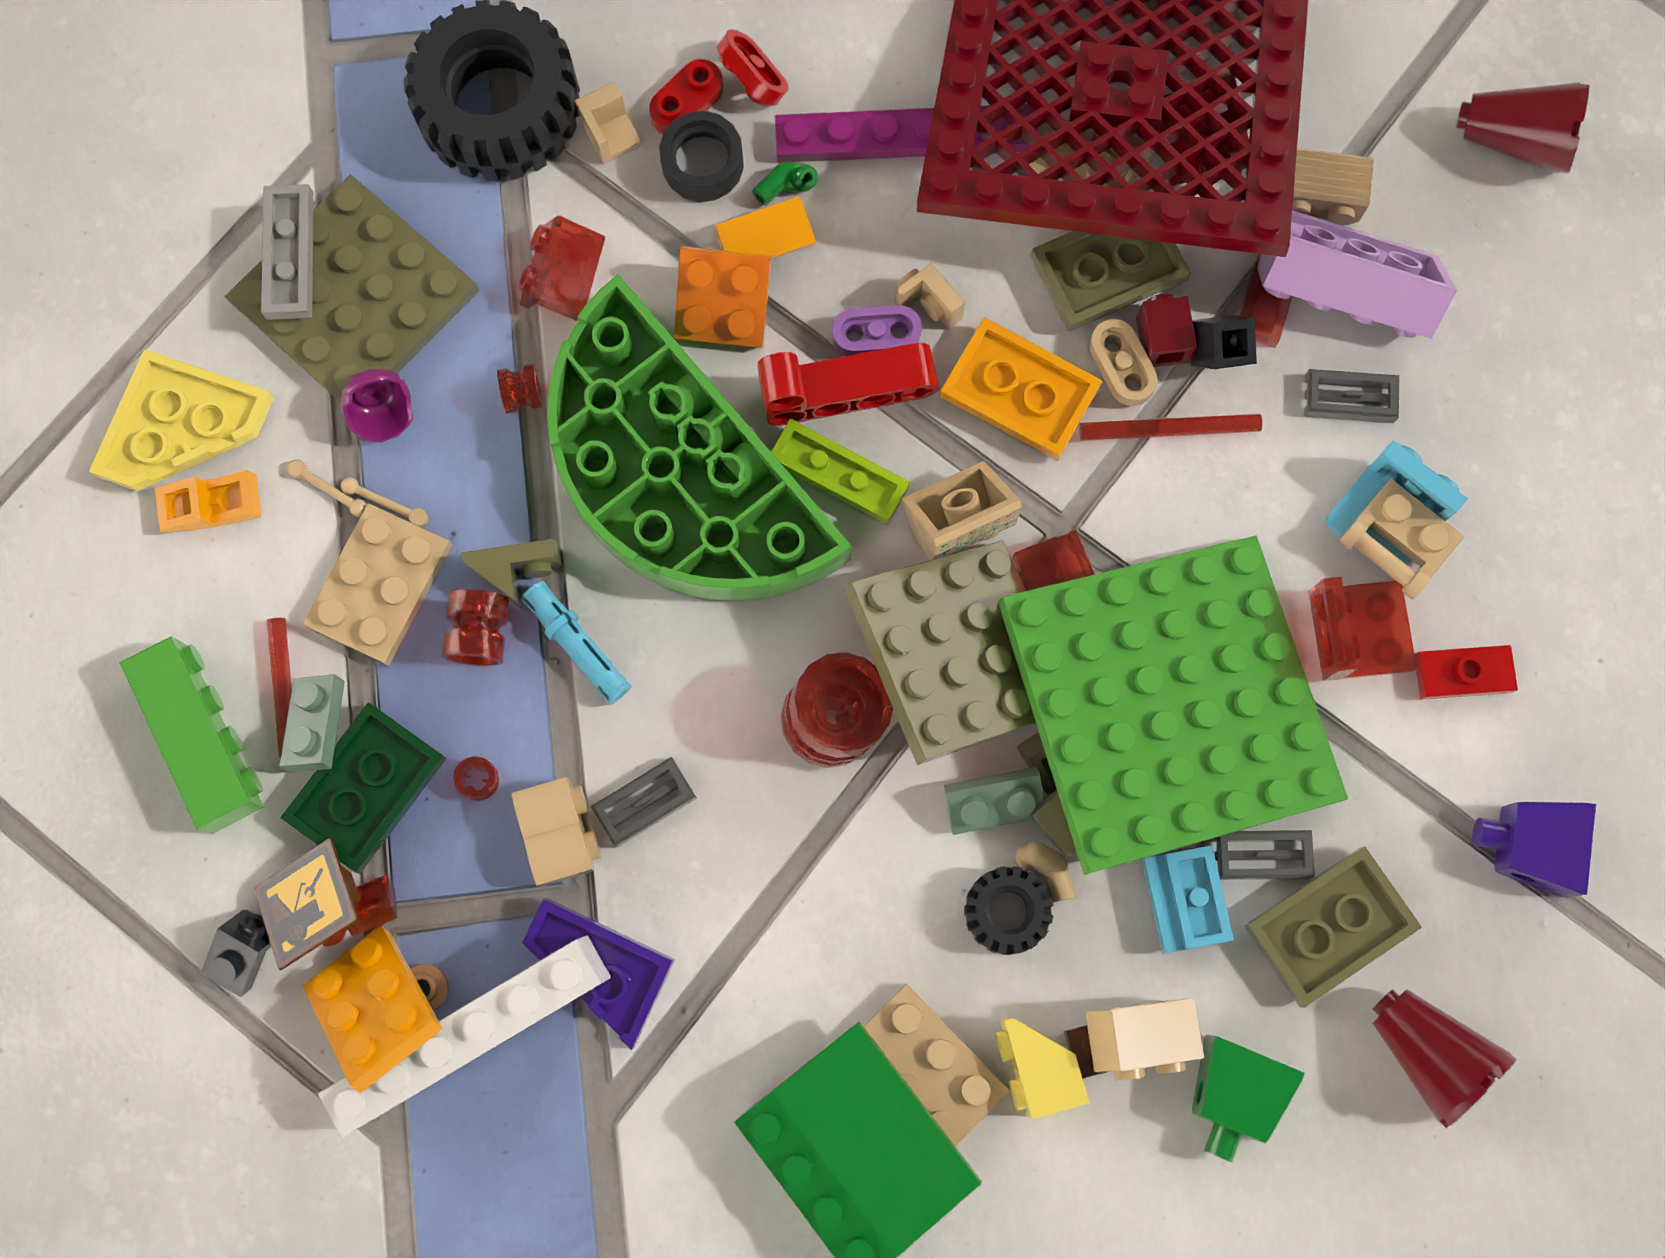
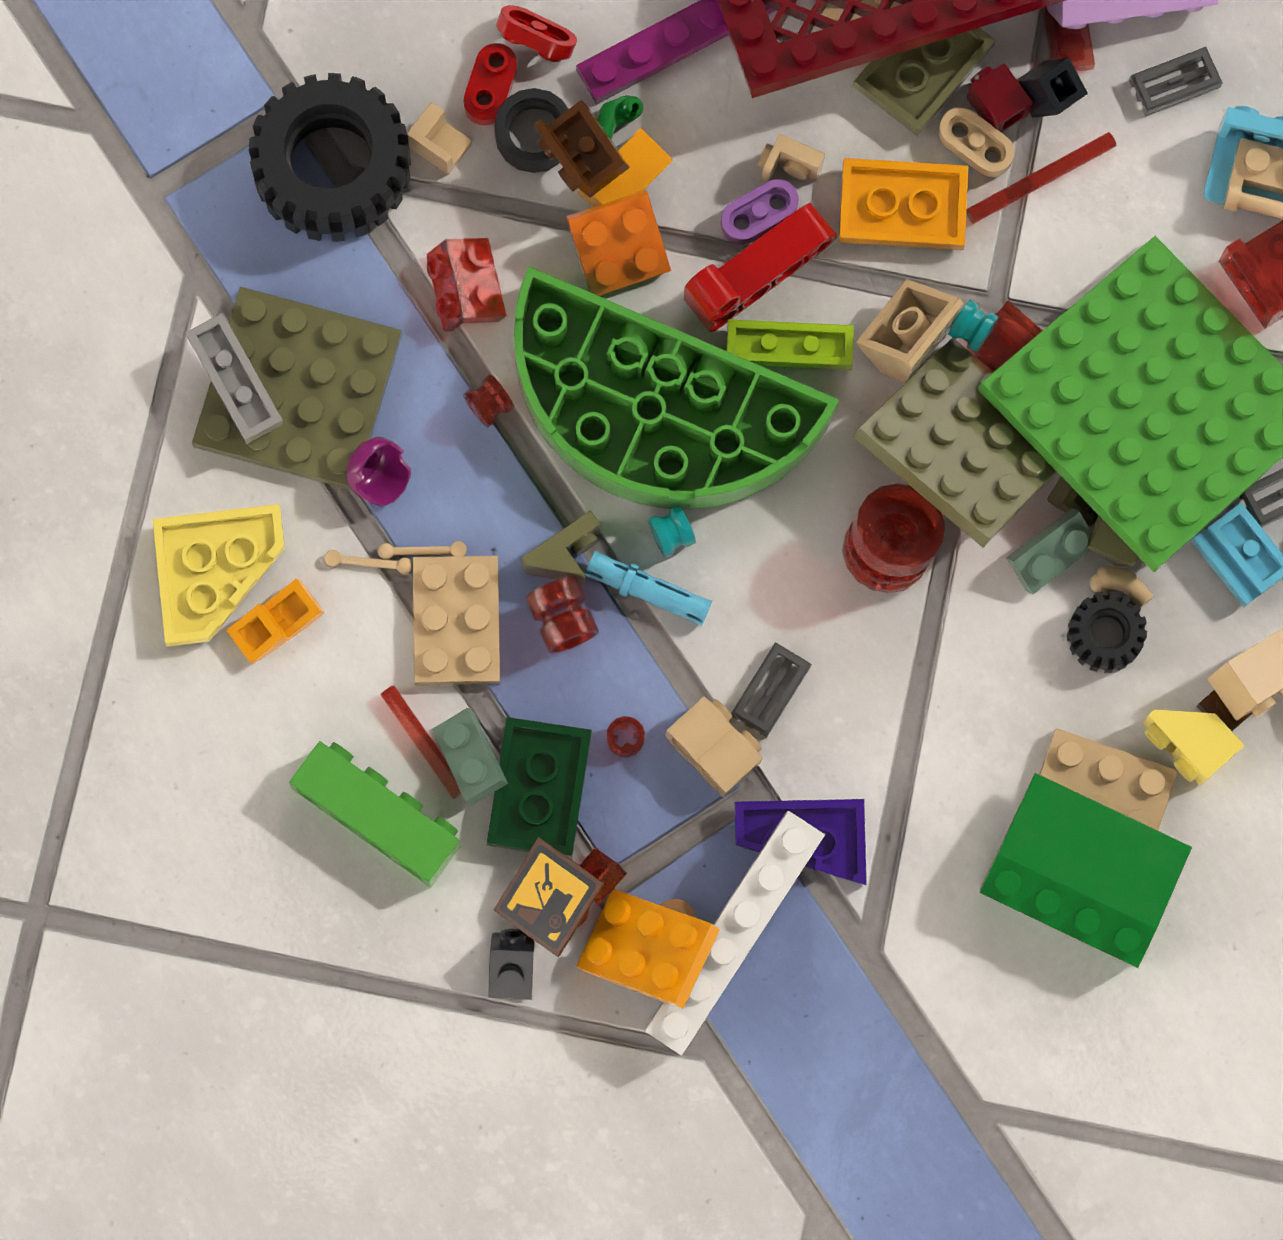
camera: 30 degrees left, 0 degrees up
none -> reddish brown bracket [534,100,630,198]
none -> teal wheel [647,505,696,557]
none -> teal wheel [948,299,999,352]

